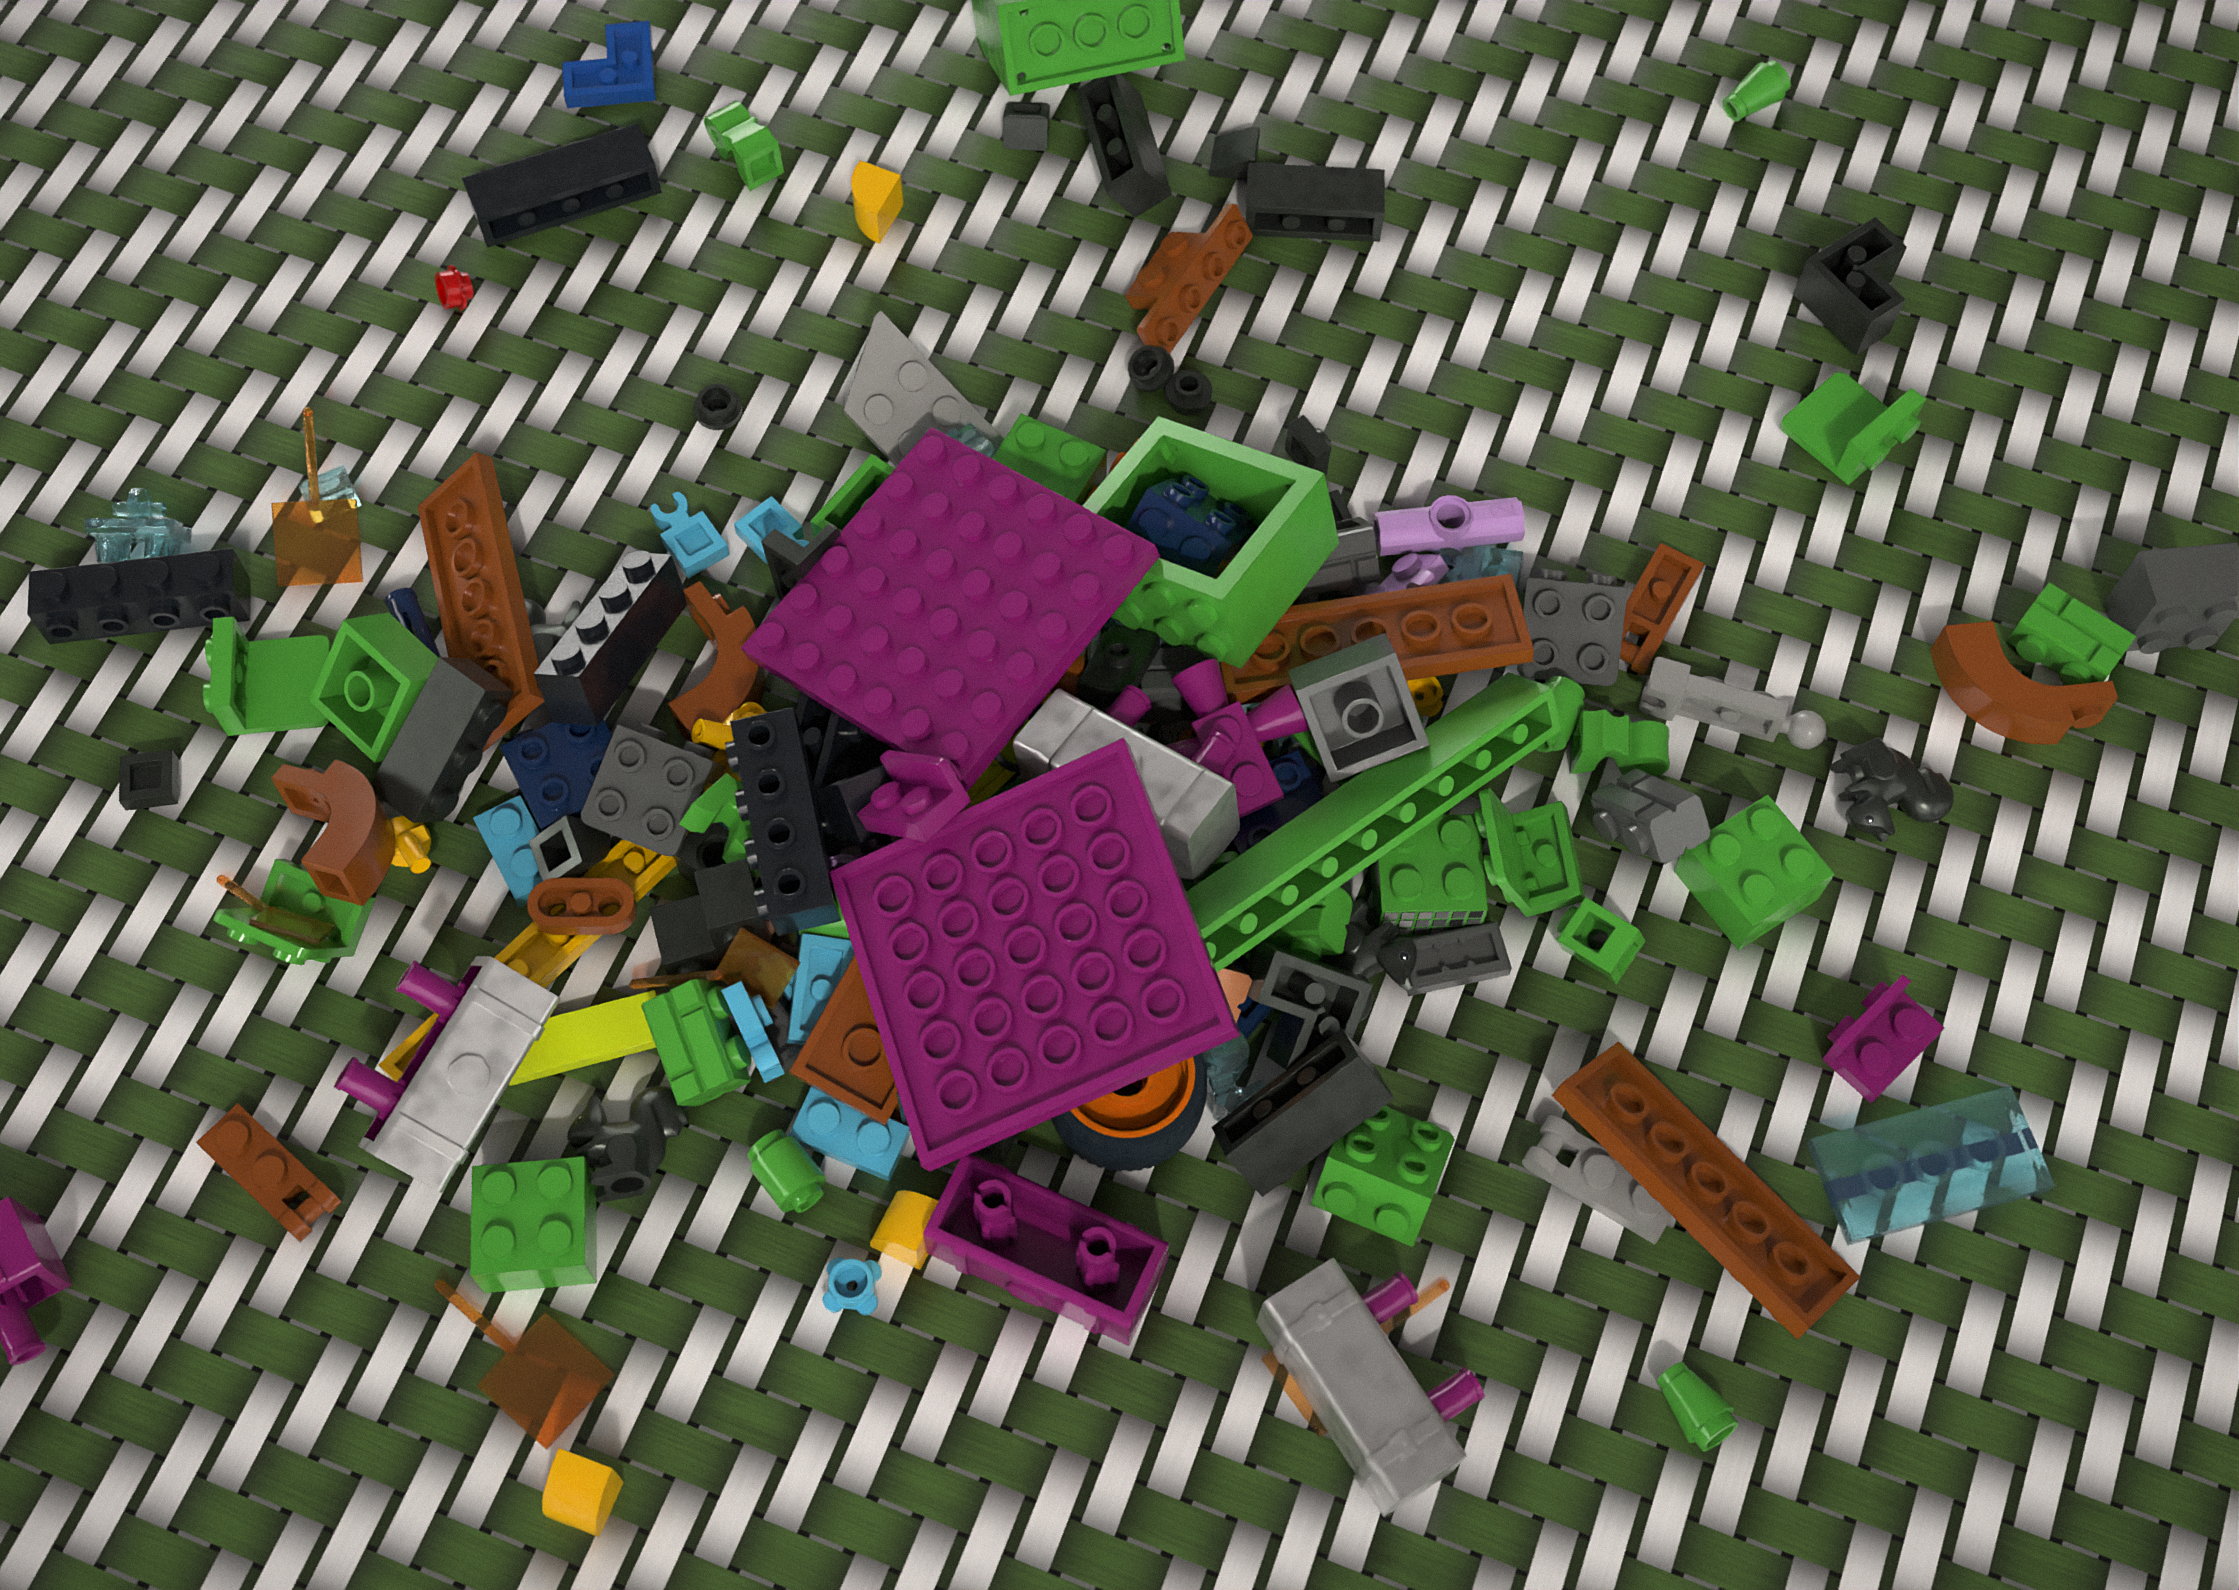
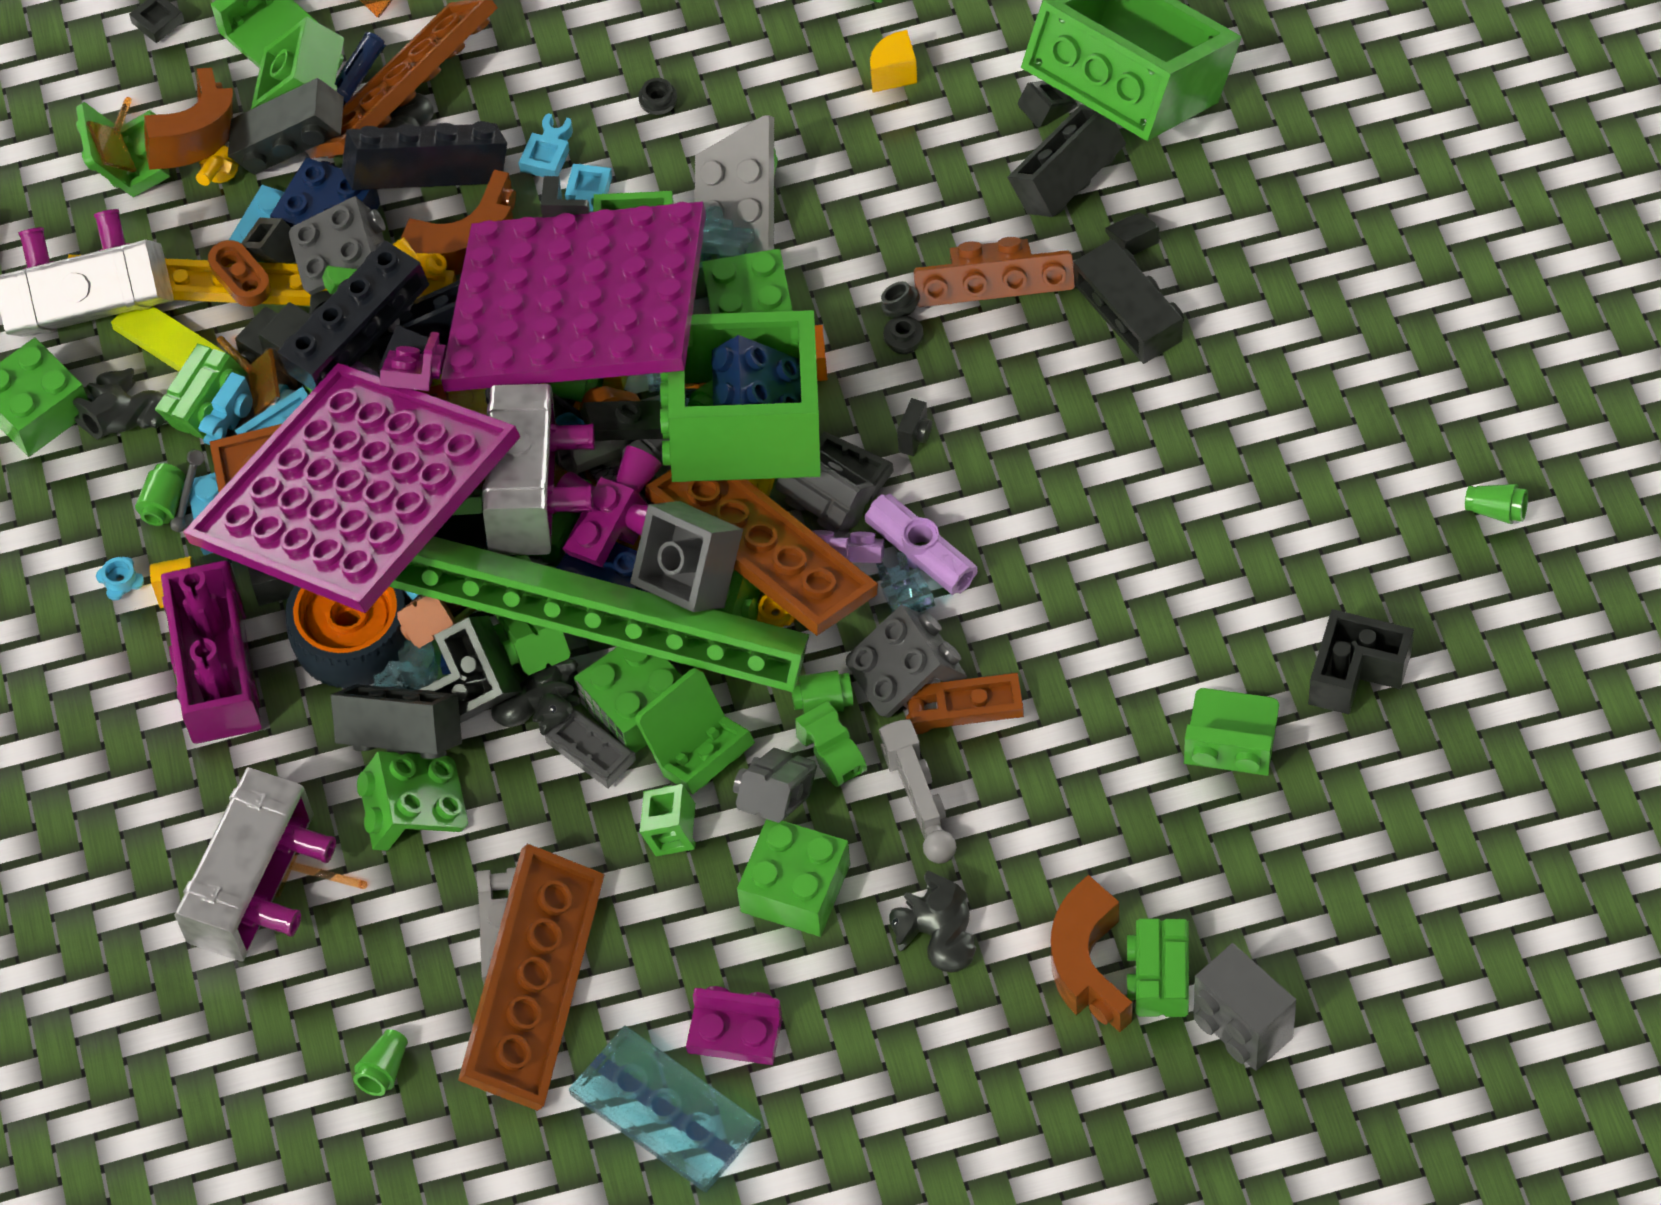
camera: 60 degrees right, 5 degrees down
none -> dark grey hinge [170,449,204,532]

